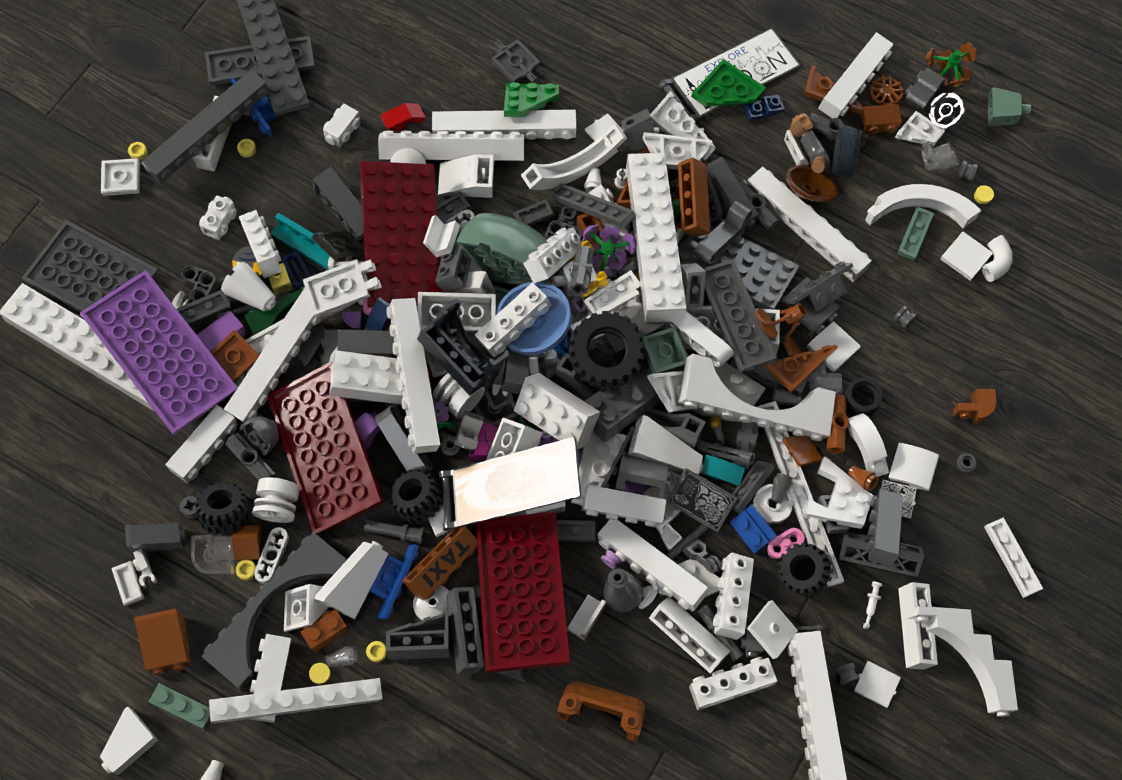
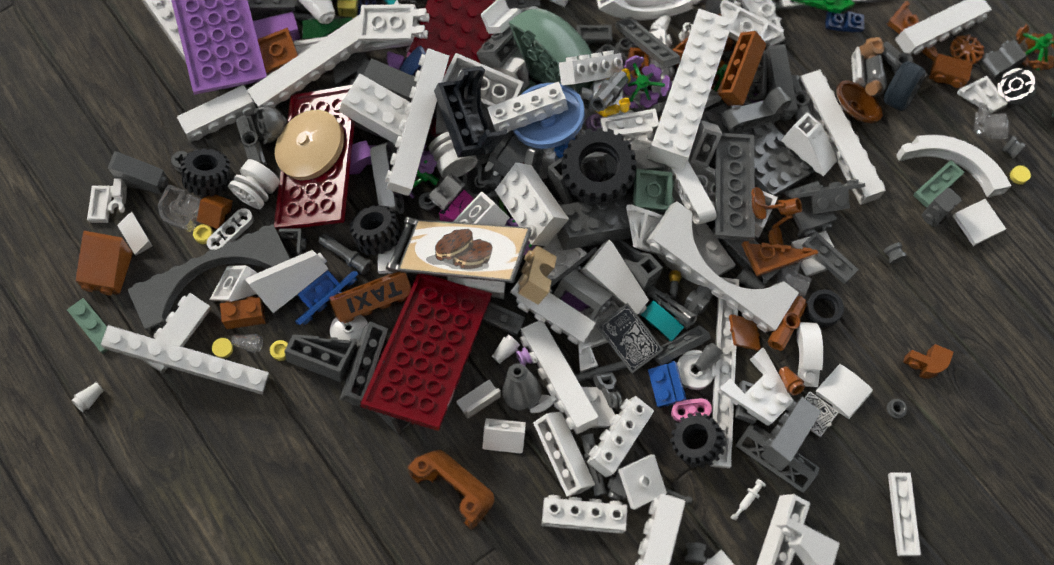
camera: 20 degrees right, 0 degrees up
white slope [100,707,158,775] -> none
white cylinder [982,235,1012,282] -> none
none -> white slope [117,212,152,256]
none -> tan dish [275,110,344,180]
none -> dark grey bracket [279,229,307,256]
none -> white panel [483,418,526,453]
none -> white cone [492,335,520,364]
none -> tan arch [518,245,557,305]
none -> white slope [781,112,838,176]
none -> dark grey plate [802,232,859,284]
none -> dark grey brick [921,187,962,227]

